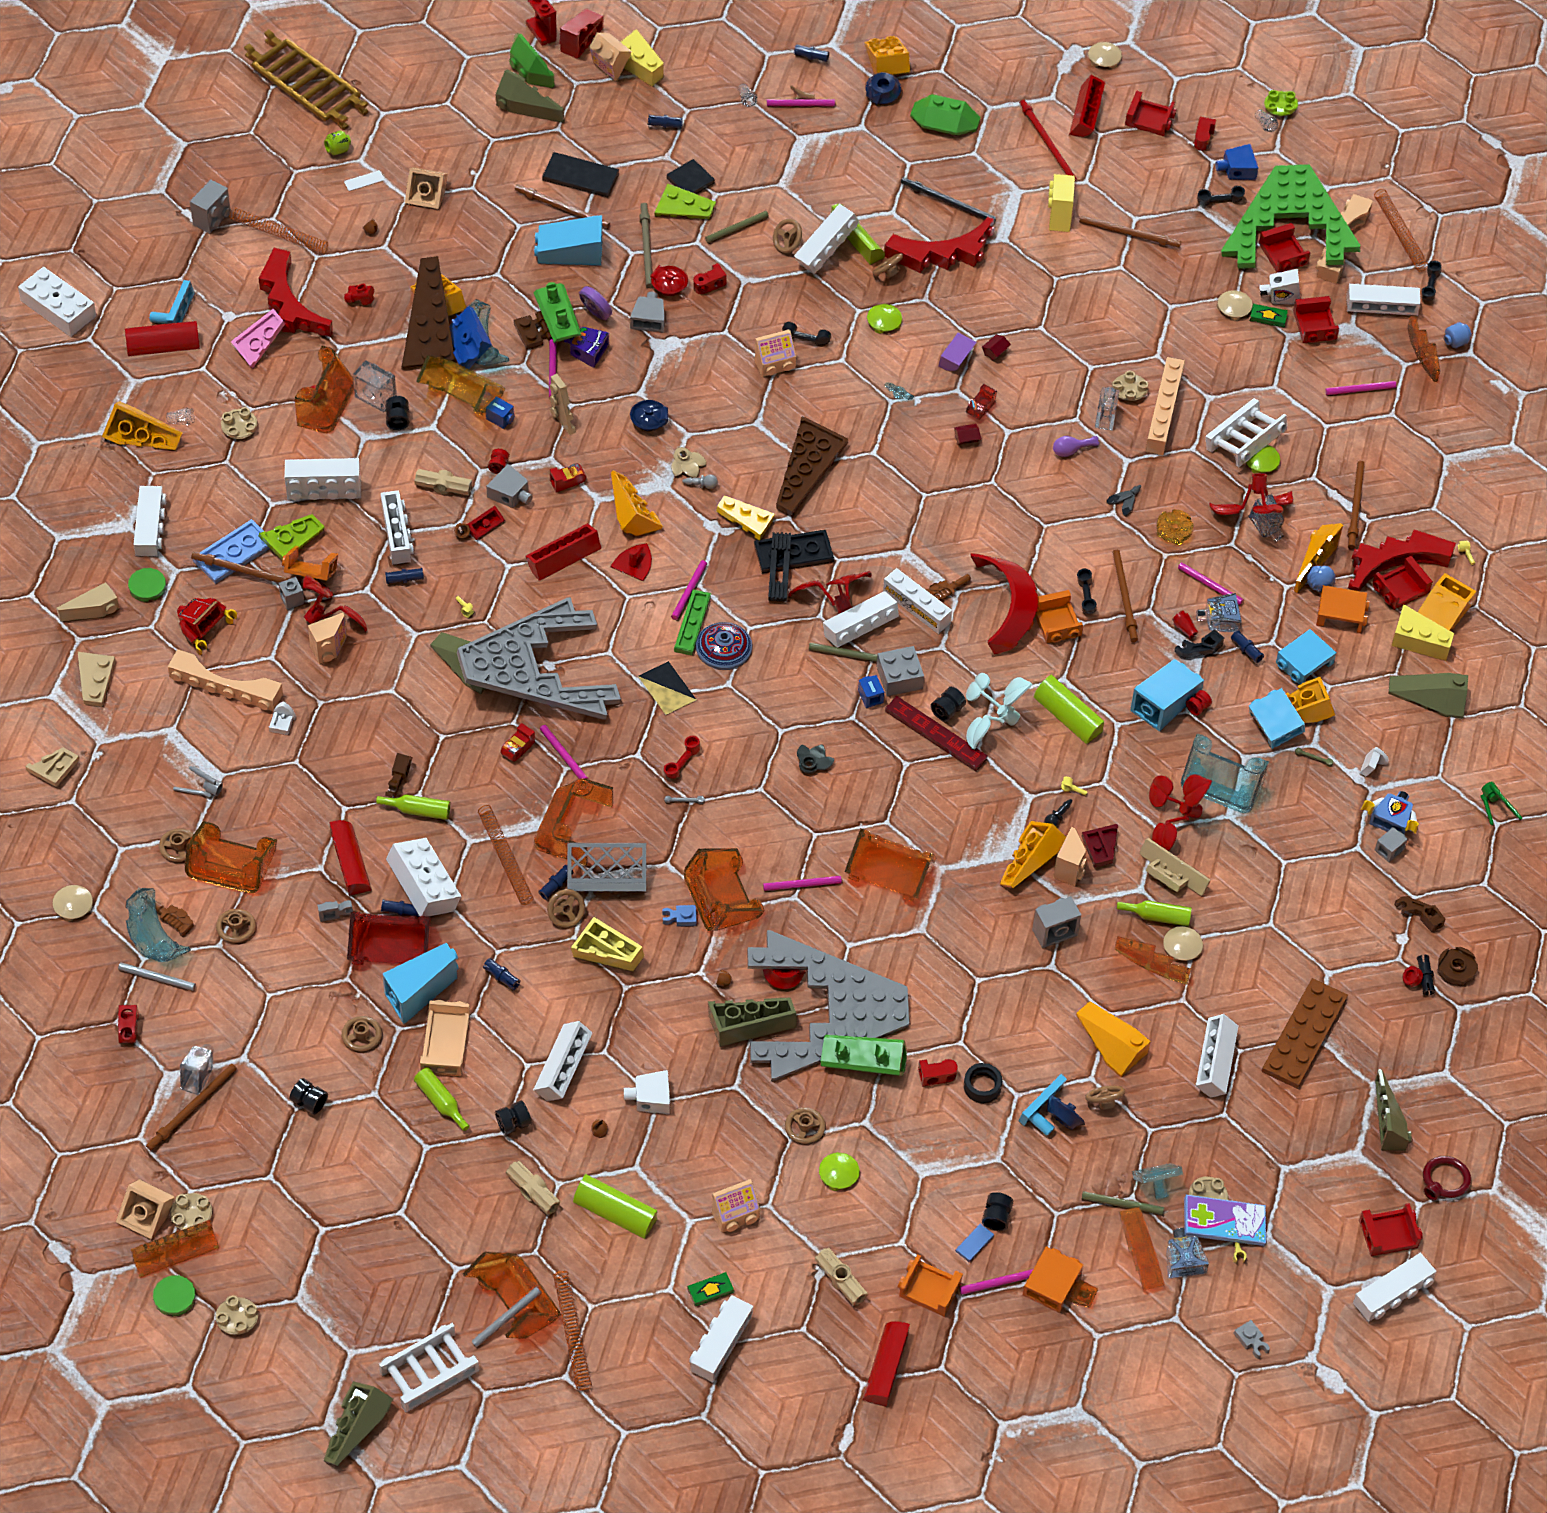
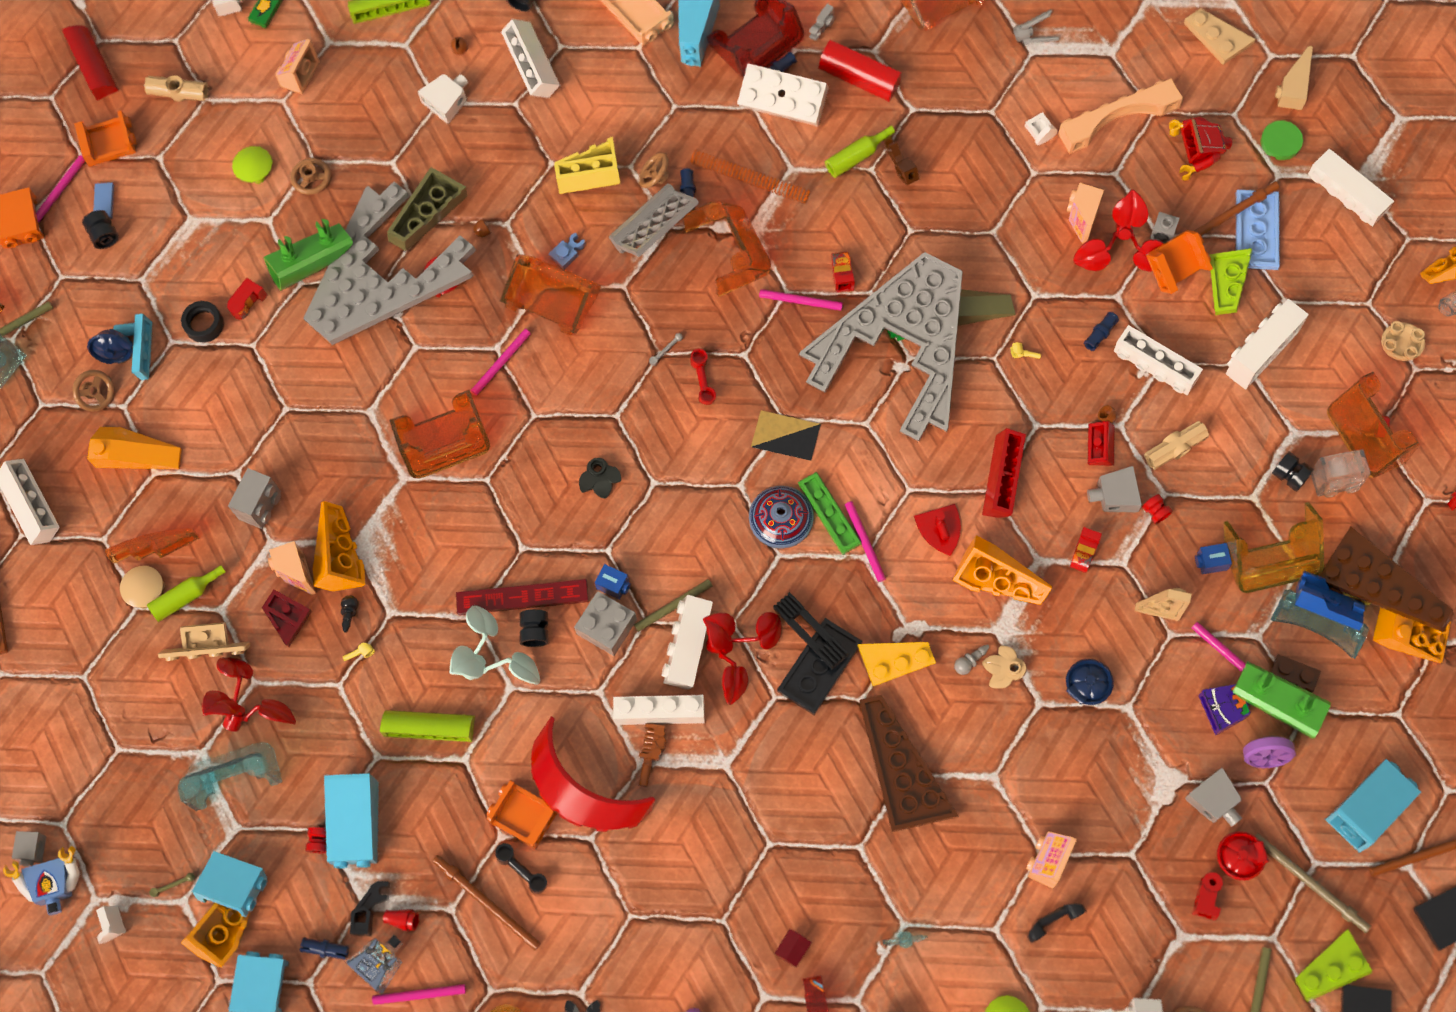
camera: 145 degrees right, 15 degrees up
dark blue pin [483,958,521,990] -> none

